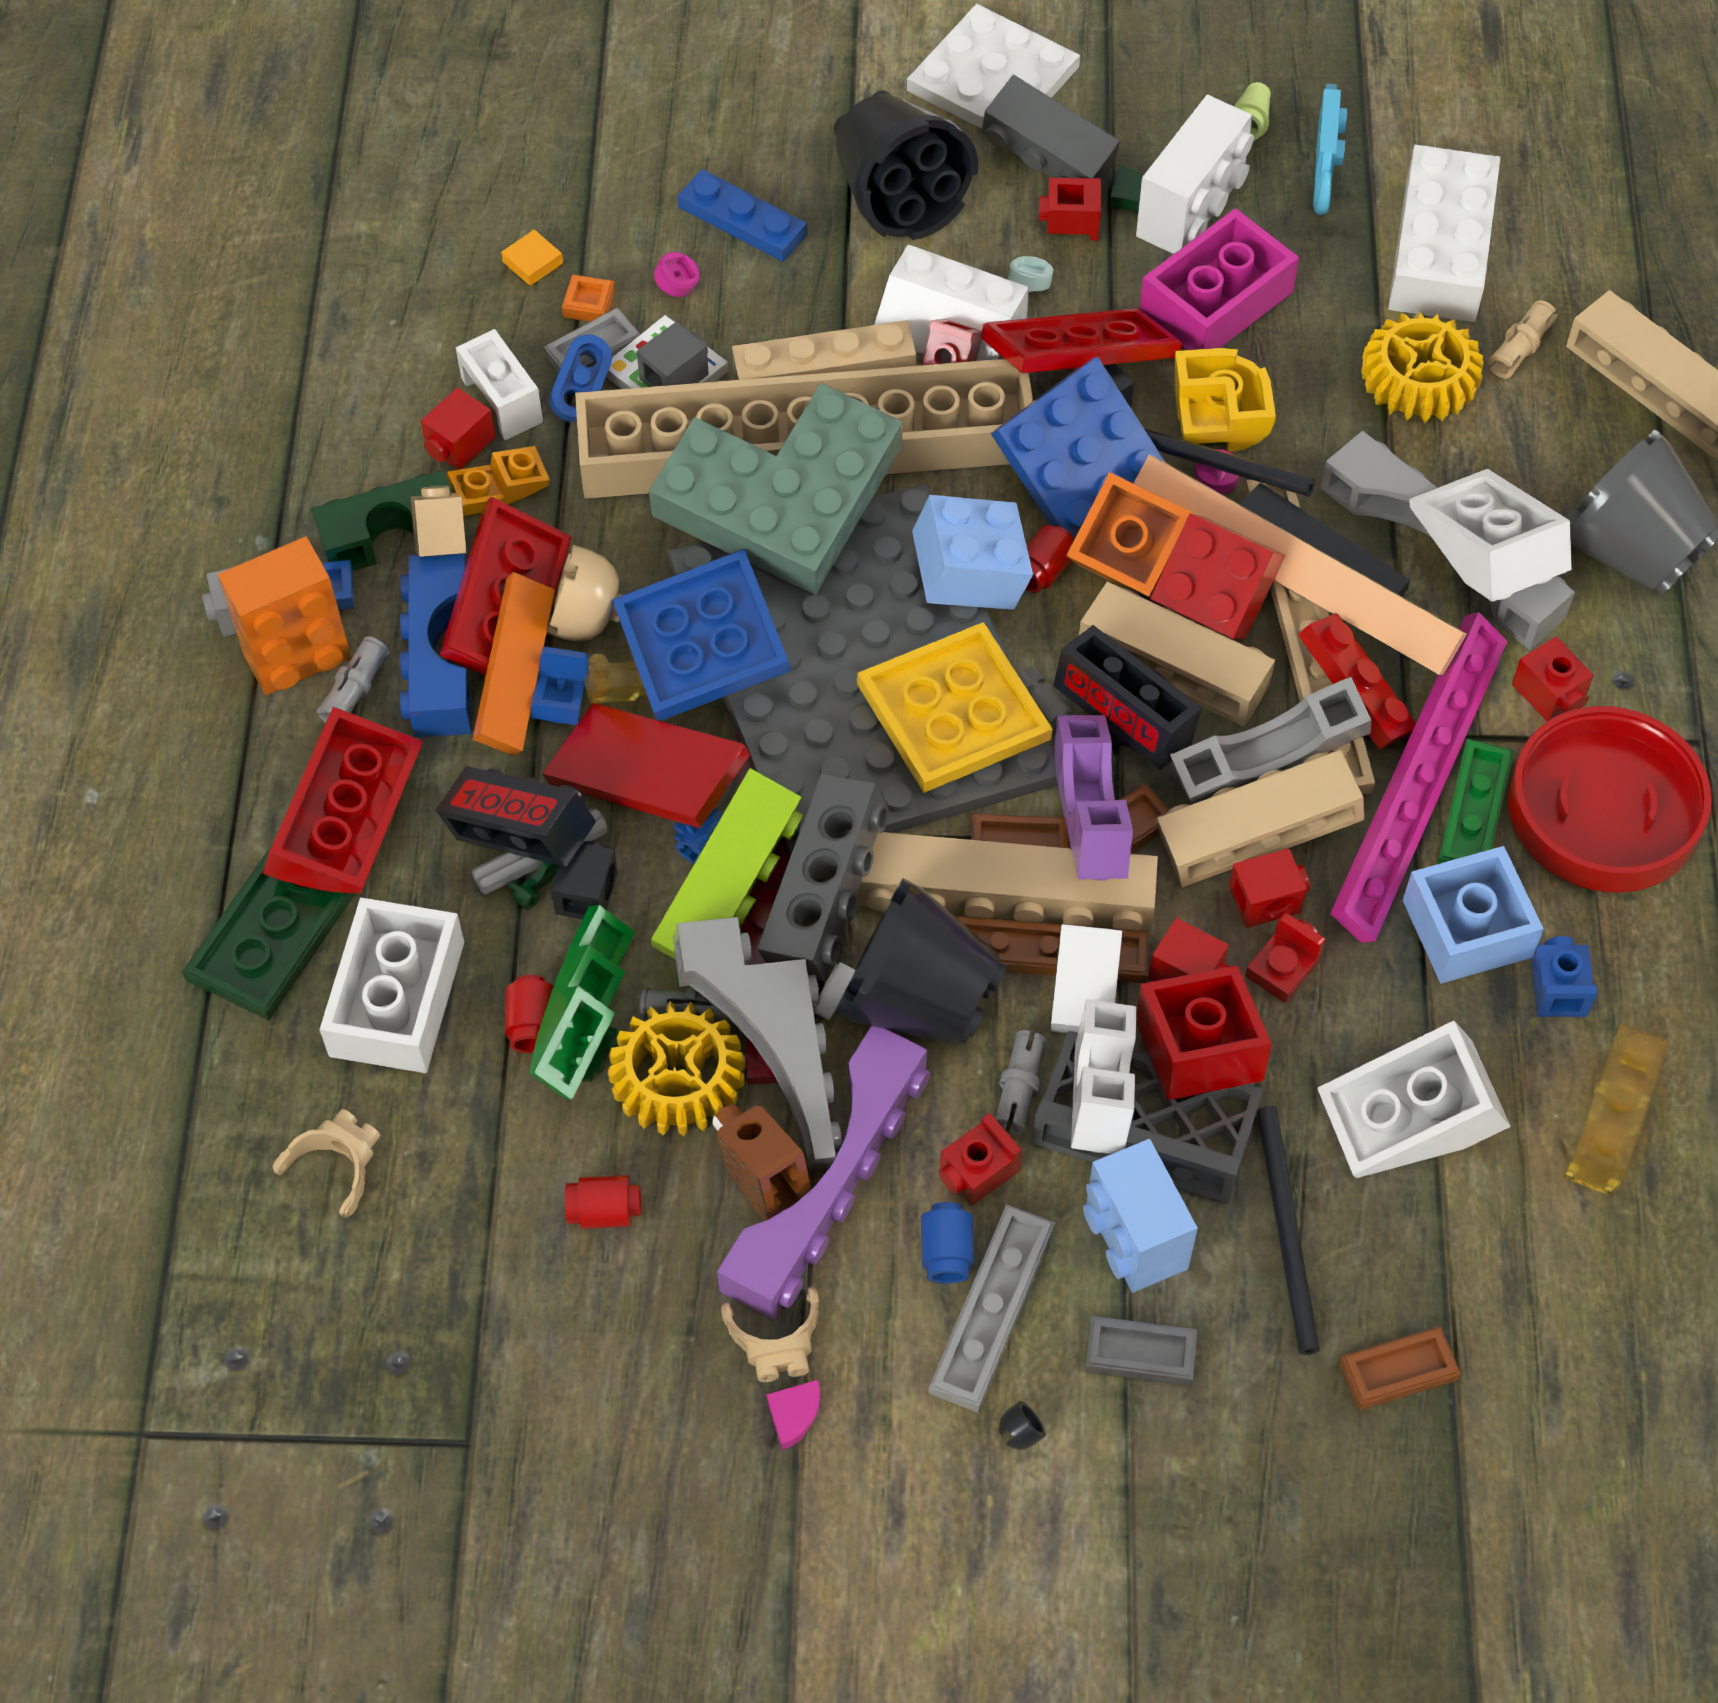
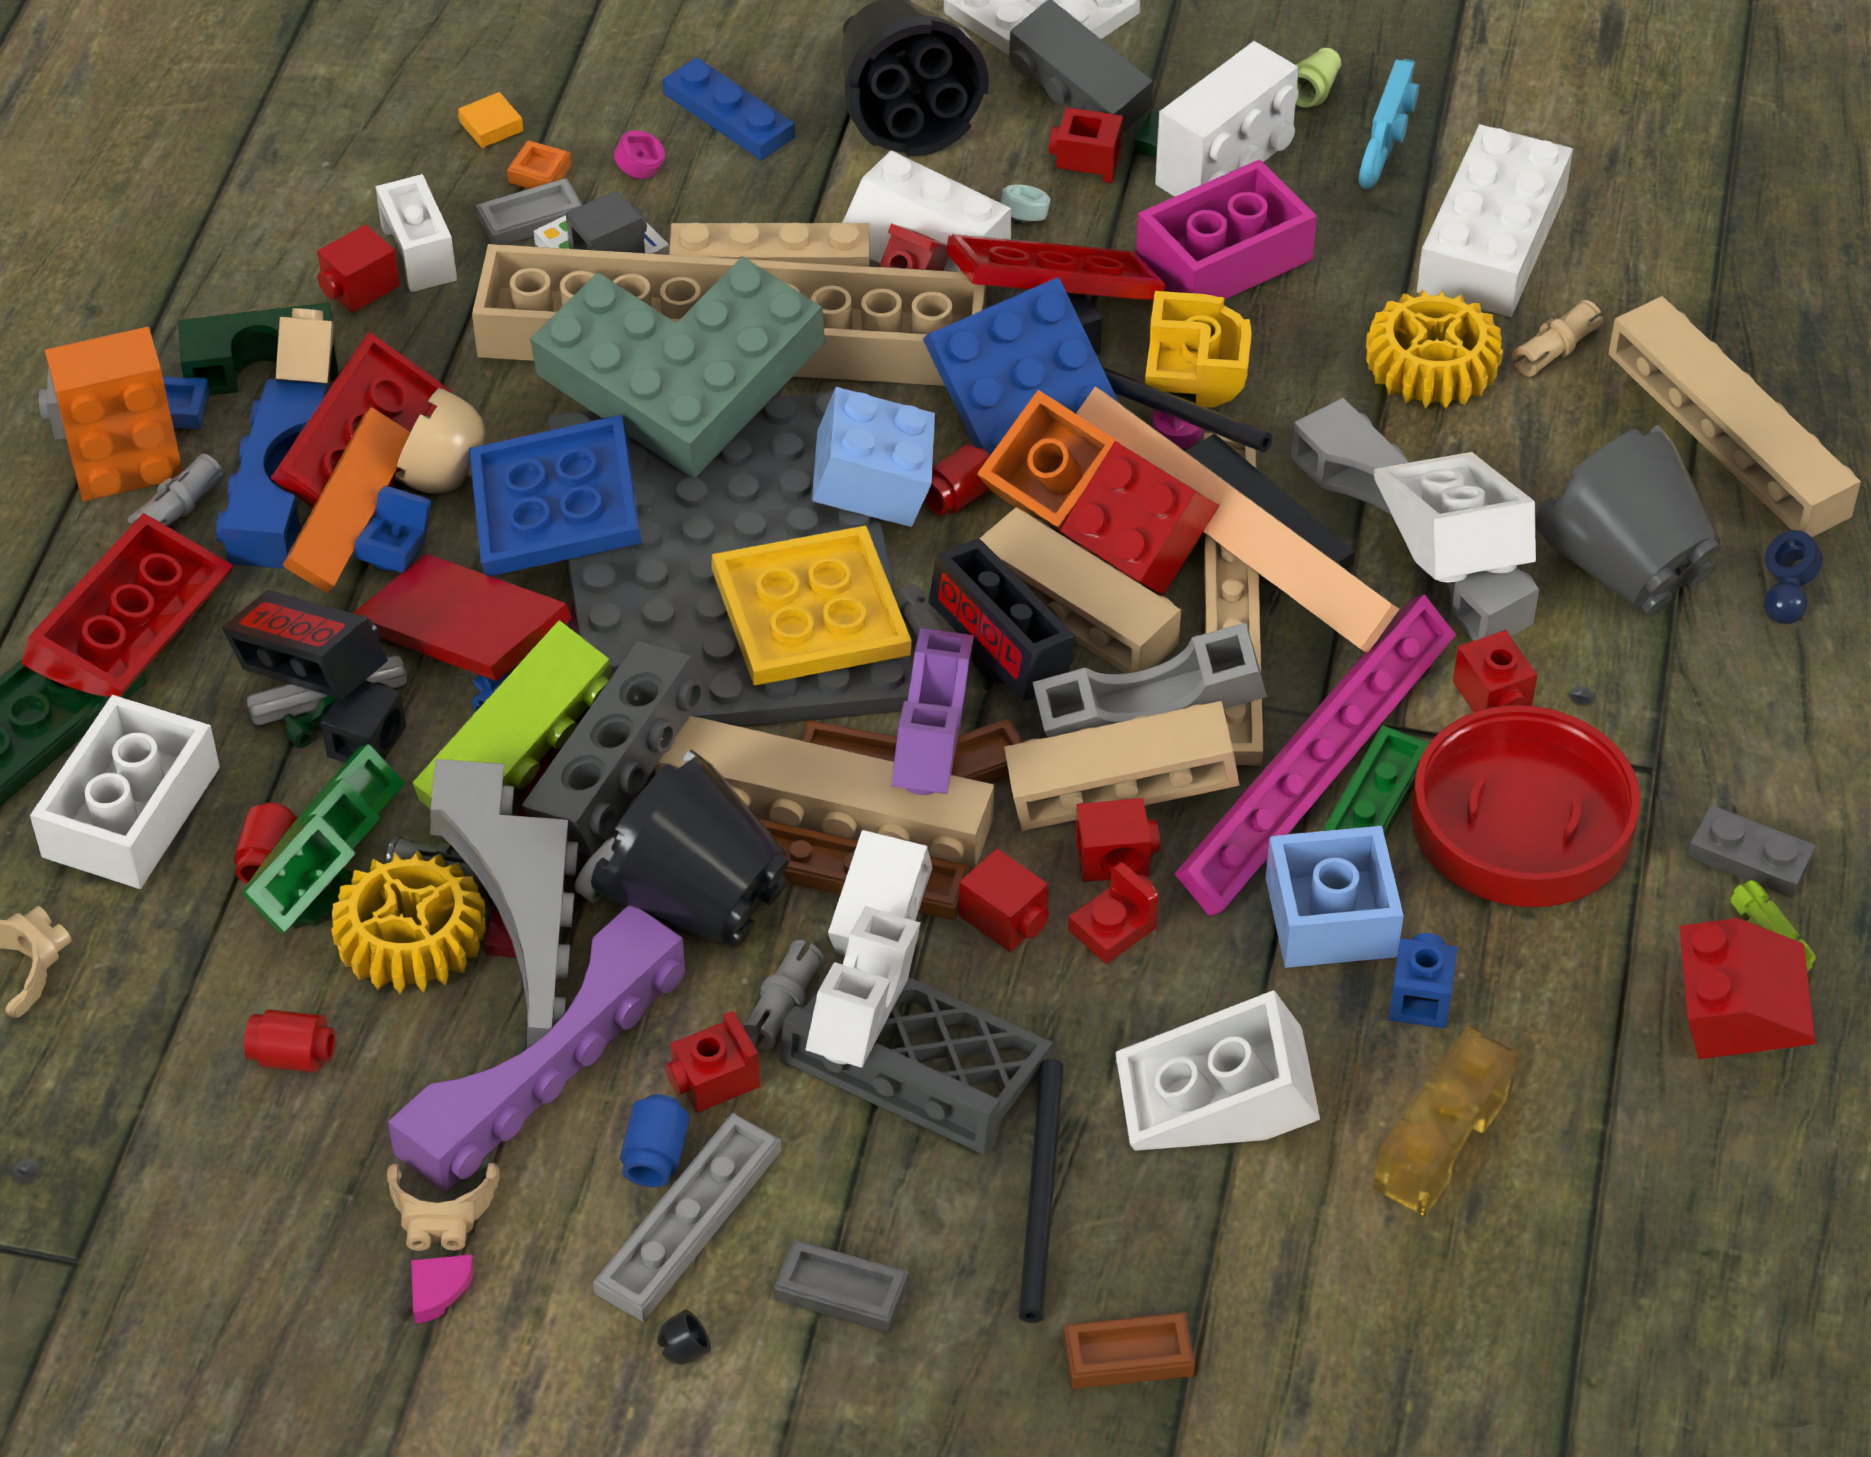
camera: 10 degrees right, 10 degrees down
light orange slope [447,446,550,516] -> none
blue plate [550,334,612,422] -> none
clear yellow piece [584,654,647,703] -> none
dark orange torso [712,1104,811,1221] -> none
light blue brick [1083,1139,1198,1293] -> none
red brick [1136,965,1272,1100] -> none
red plate [1298,613,1416,750] -> none

